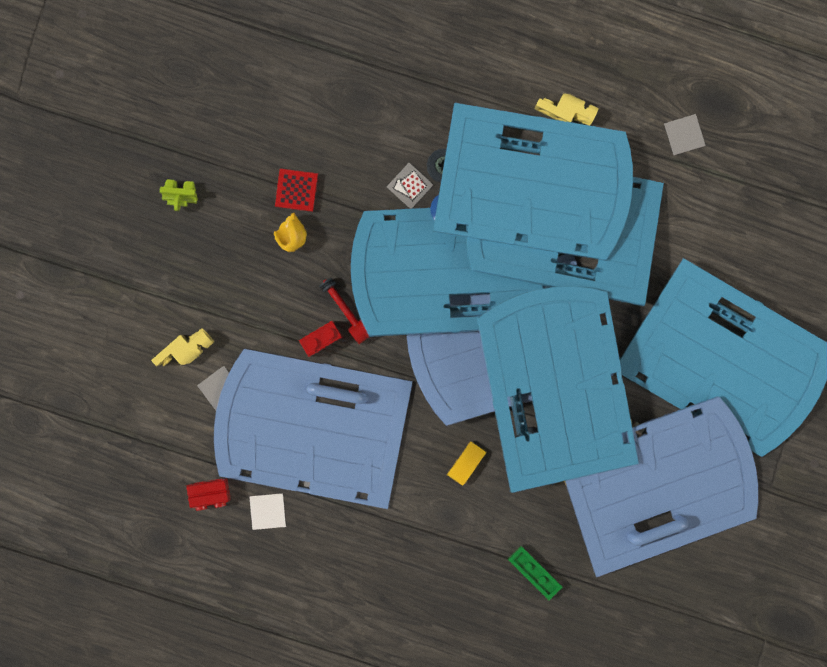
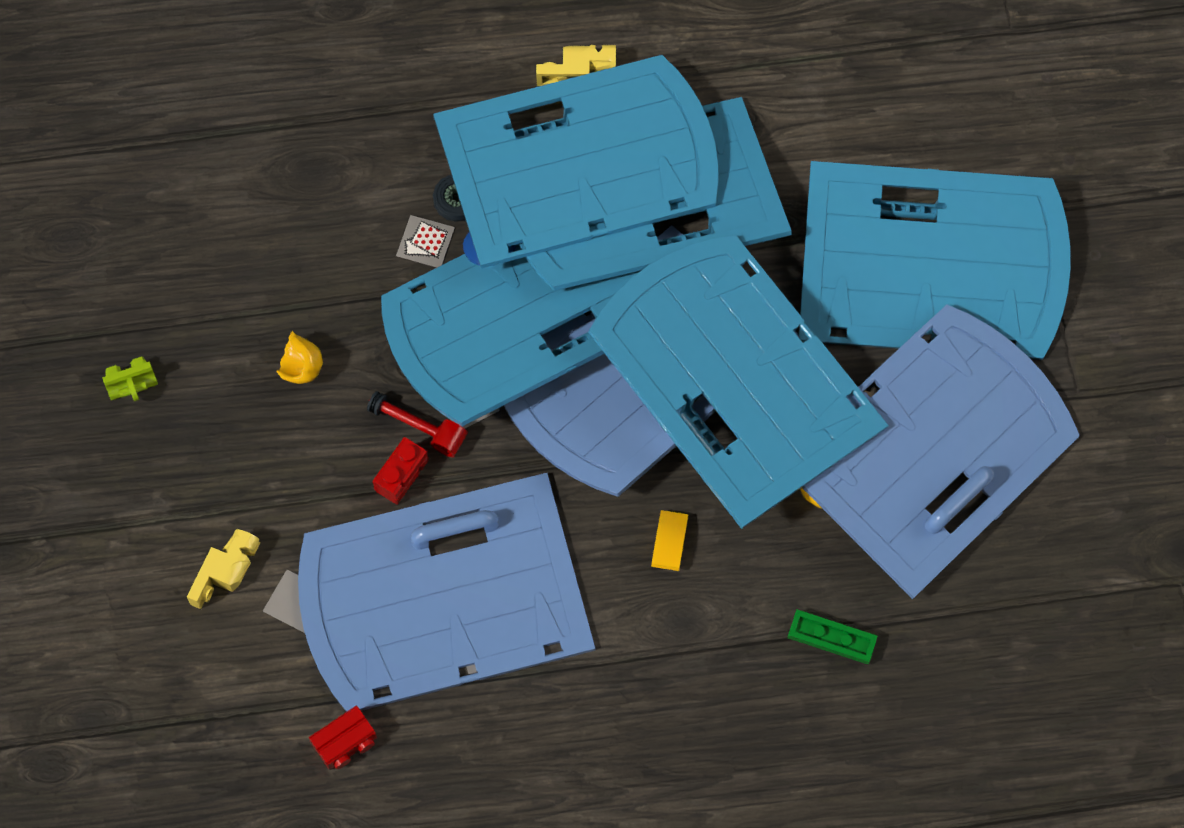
camera: 30 degrees left, 20 degrees down
white sticker [250,493,286,530] -> none
red tile [275,169,318,212] -> none
light grey sticker [664,114,706,155] -> none

